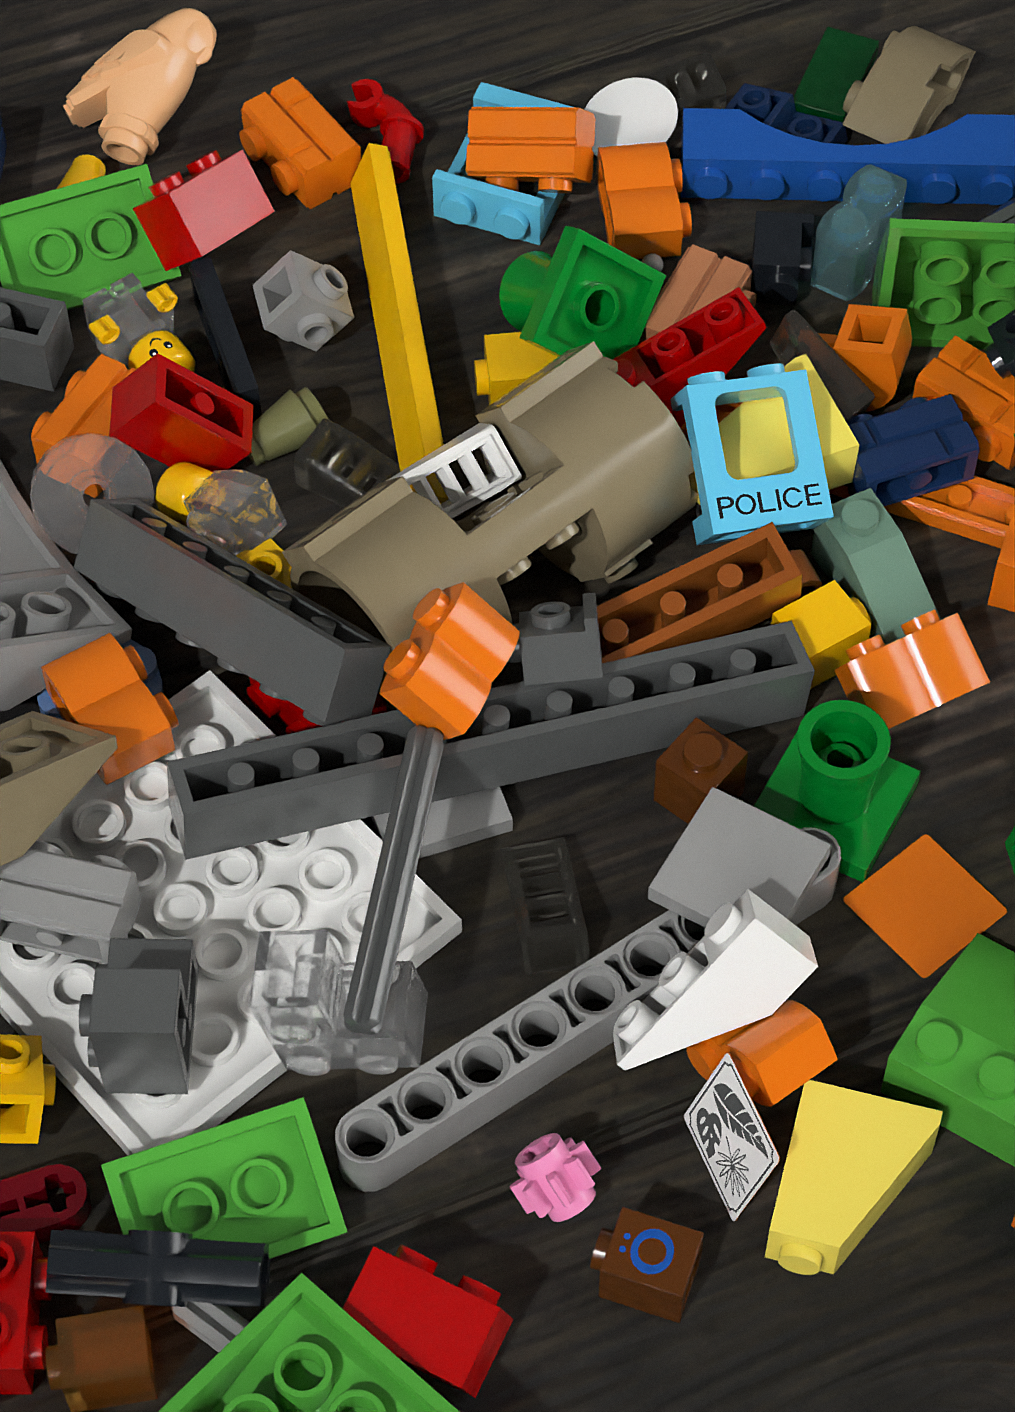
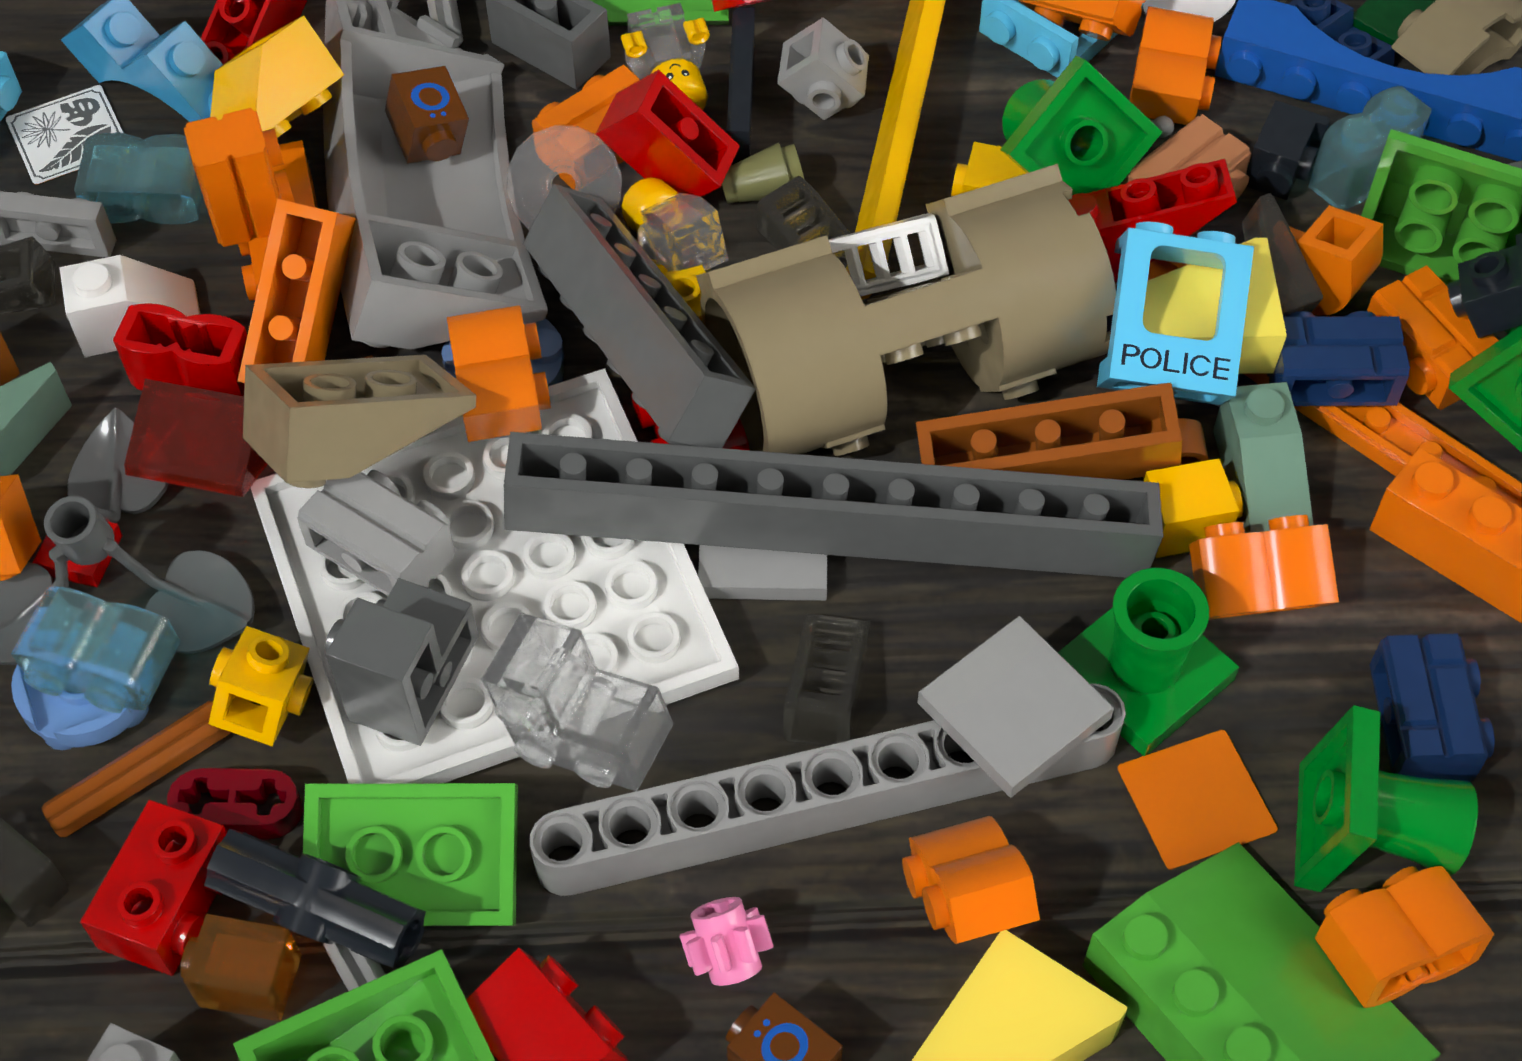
camera: 20 degrees right, 0 degrees up
dark grey axle [343,725,444,1035] -> none
orange brick [379,582,520,740] -> none
dark grey brick [509,593,603,686] -> none
white slope [613,889,818,1070] -> none
reddish brown brick [654,717,748,824] -> none
white sticker [684,1053,780,1221] -> none

